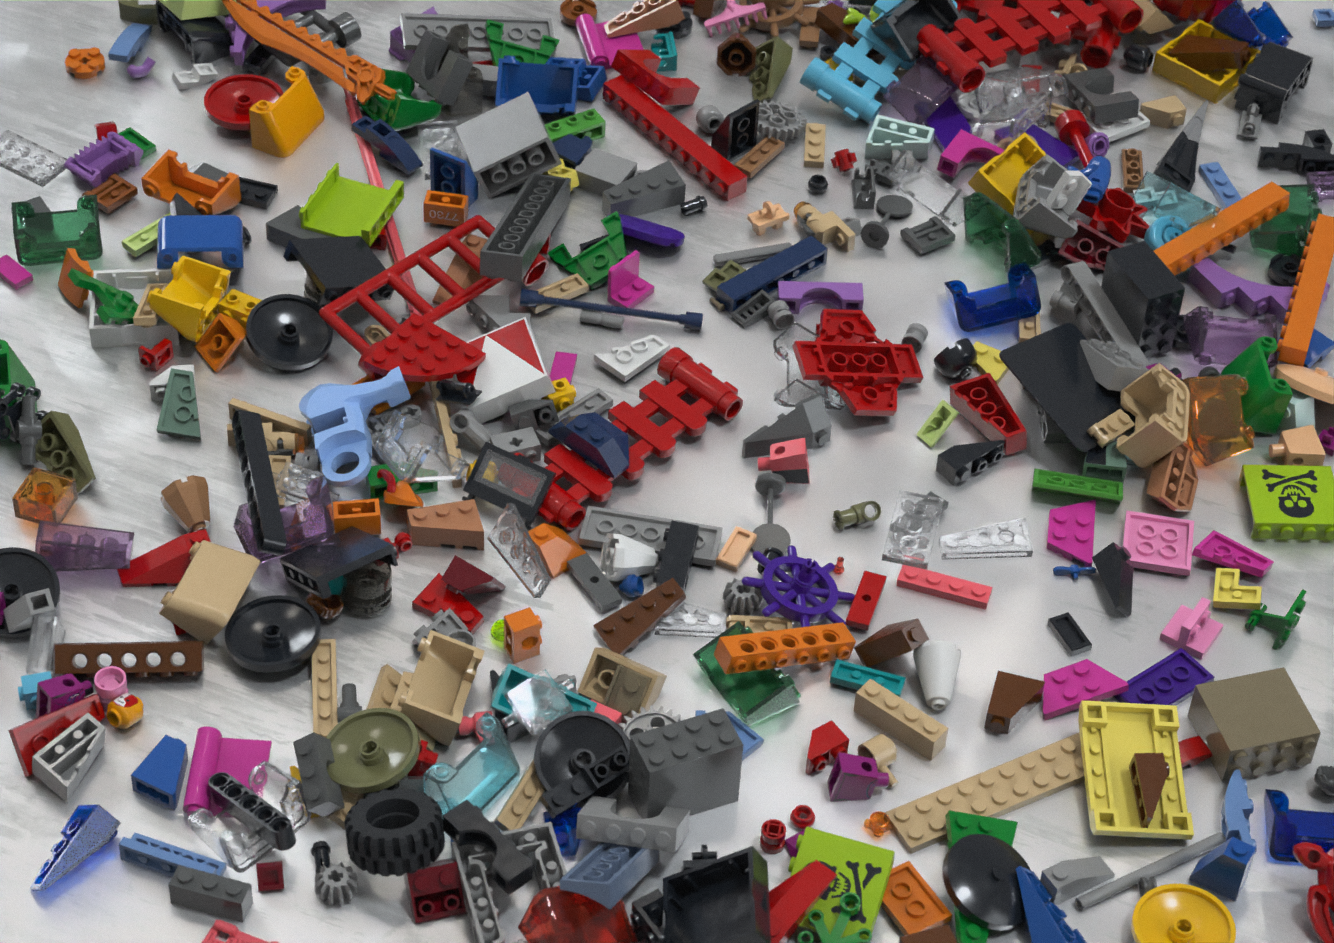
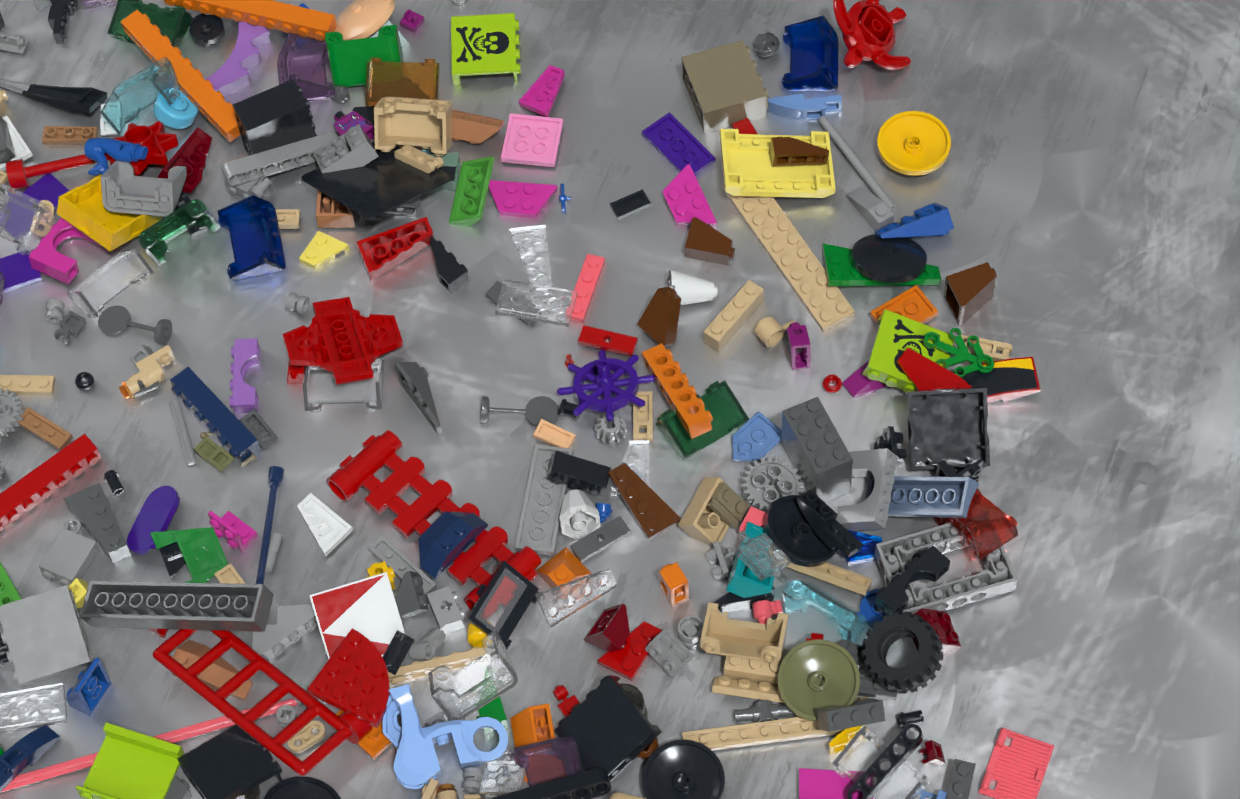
camera: 85 degrees left, 15 degrees up
light grey gear [314,861,358,906] -> none
orange piece [377,469,424,507] -> none
nougat wedge [407,499,484,550] -> none
orange brick [423,190,468,227] -> none
clear neon green plate [491,619,504,642] -> none
dark pink tile [550,351,577,385] -> none
dark blue torso [553,134,593,170] -> none
black slope [711,99,760,162] -> none
light nougat hips [747,201,790,236] -> none
coral torso [758,438,810,484] -> none
red wheel [760,819,786,854] -> none
light grey wheel [767,300,795,330] -> none
red slope [805,720,849,775] -> none
teal plate [830,659,906,697] -> none
red gear [831,149,857,172] -> none
olive connector [833,501,881,530] -> none
dark grey hinge [851,166,876,209] -> none
clear orange plate [864,812,894,838] -> none
light aqua wedge [865,114,935,159] -> none
dark grey plate [900,216,955,254] -> none
yellowish green slope [916,400,959,448] -> none
black cylinder [934,338,977,379] -> none
white bracket [1046,171,1092,215] -> none
medium lavender brick [1085,132,1109,157] -> none
black slope [1092,542,1133,617] -> none
dark grey bush [1139,877,1157,897] -> none
bright pink bracket [1160,597,1223,660] -> none
blue slope [1189,837,1256,902] -> none
medium blue plate [1198,162,1242,210] -> none
light yellow plate [1213,568,1262,610] -> none
green plate [1245,589,1307,650] -> none
light nougat torso [1269,425,1326,466] -> none

